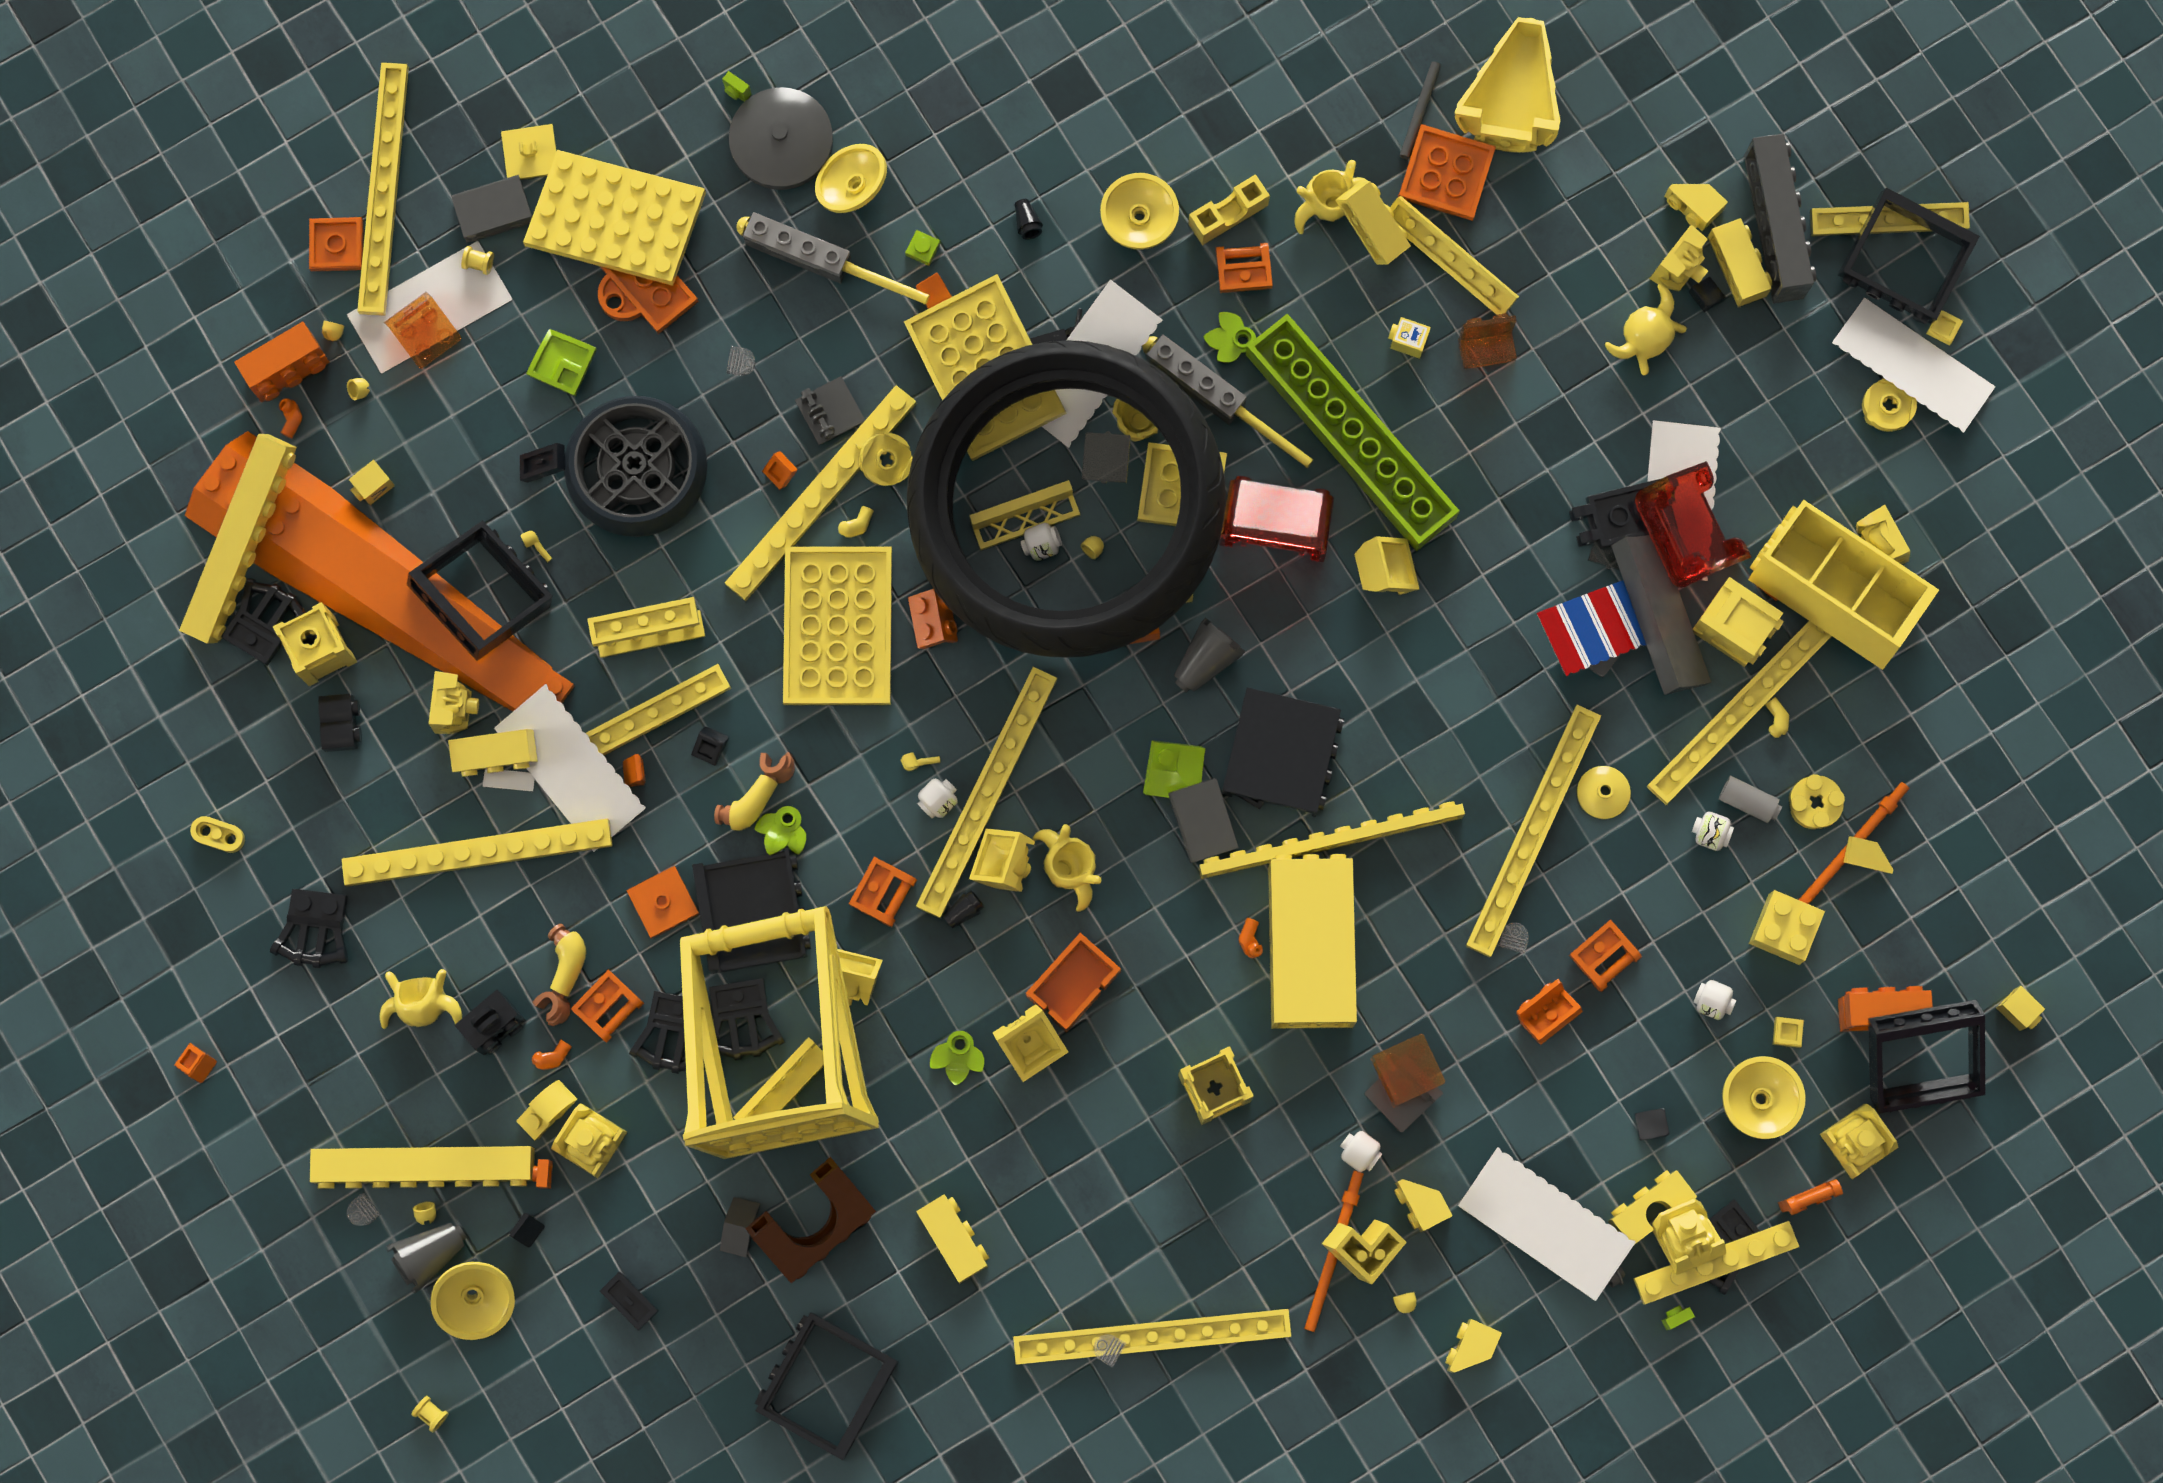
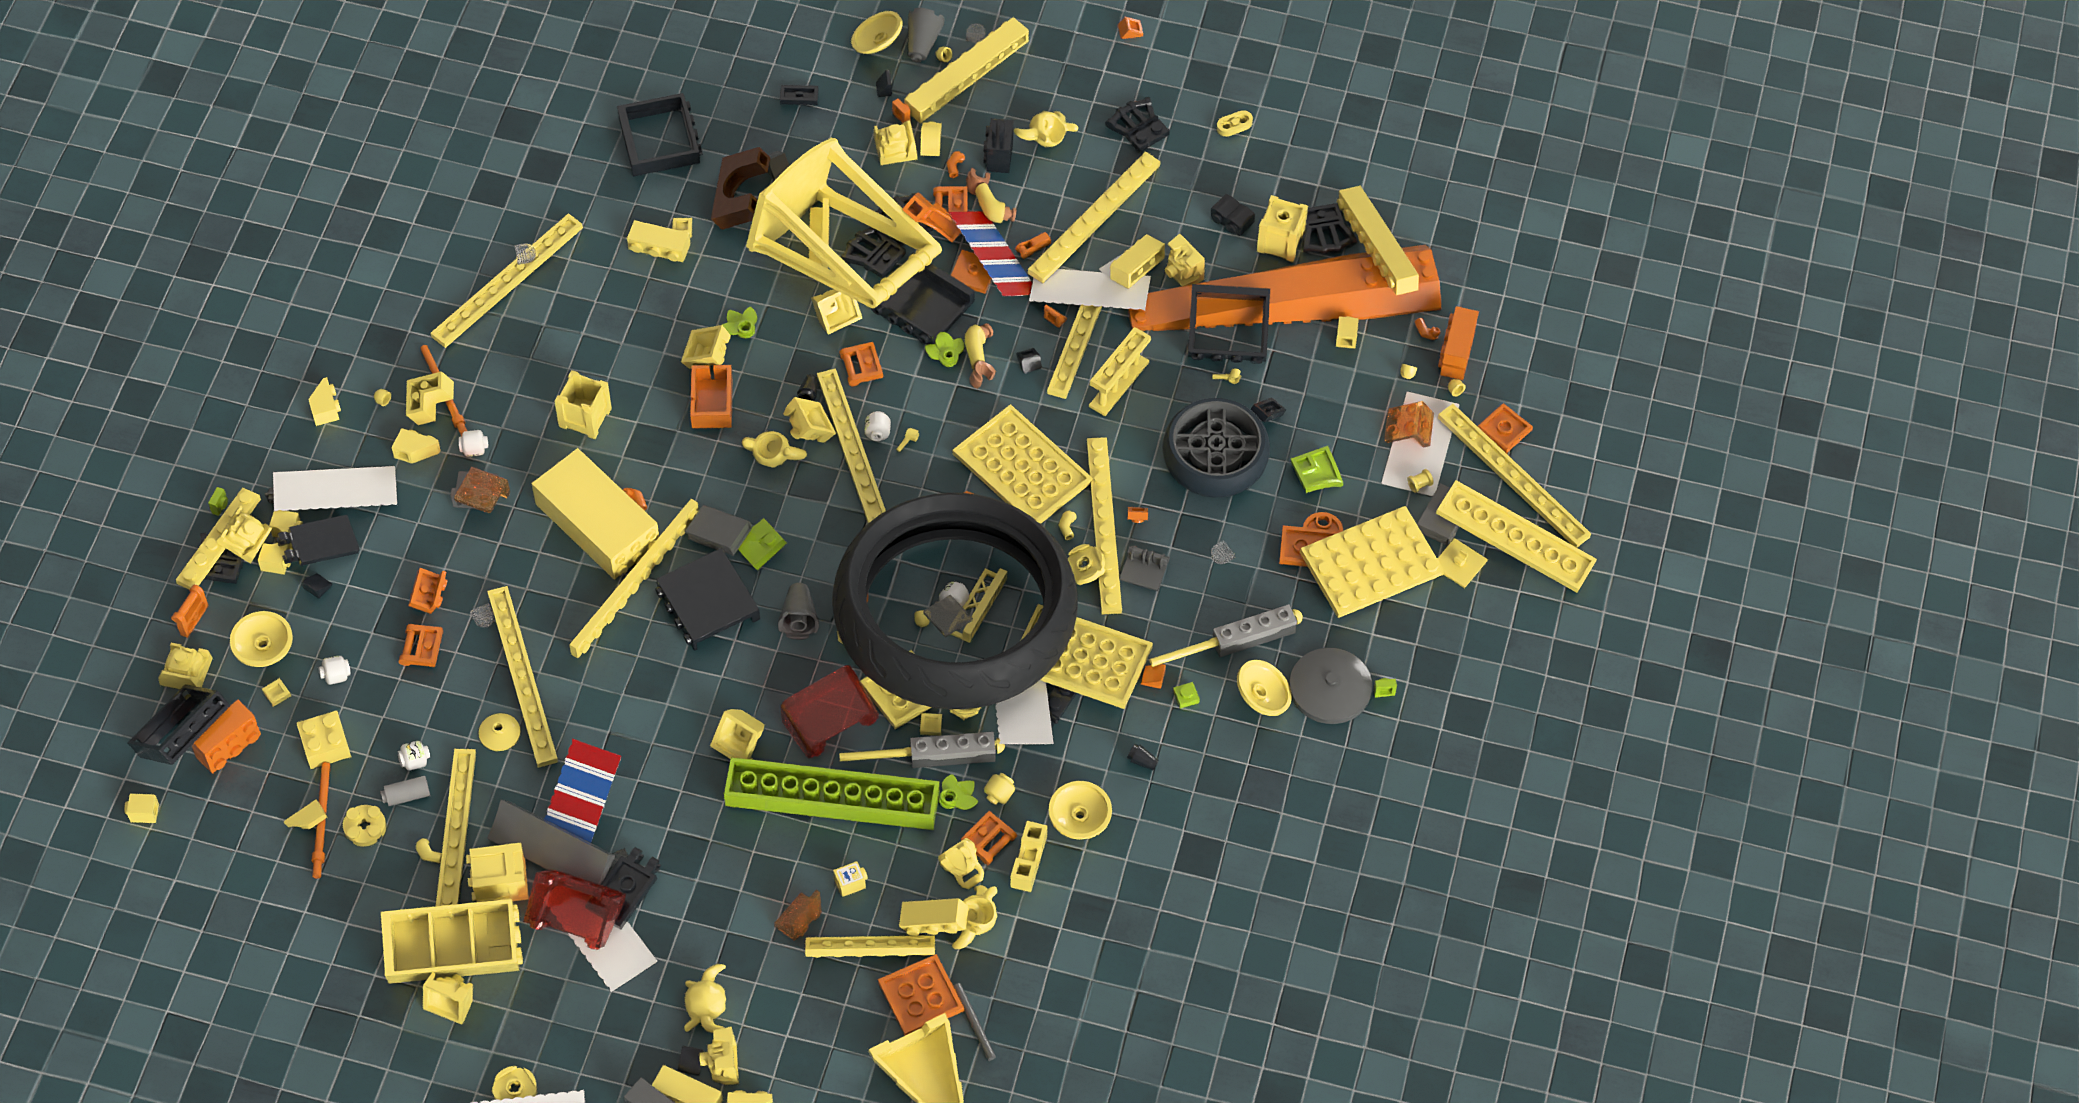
camera: 135 degrees right, 20 degrees down
none -> black tile [276,515,360,566]
none -> light yellow tile [672,218,692,237]
none -> orange arch [902,192,961,242]
none -> light yellow piece [938,838,984,889]
none -> sticker [948,211,1033,296]
none -> light yellow head [984,773,1015,805]
none -> orange bar [1015,232,1051,259]
none -> light yellow plate [1436,480,1597,593]

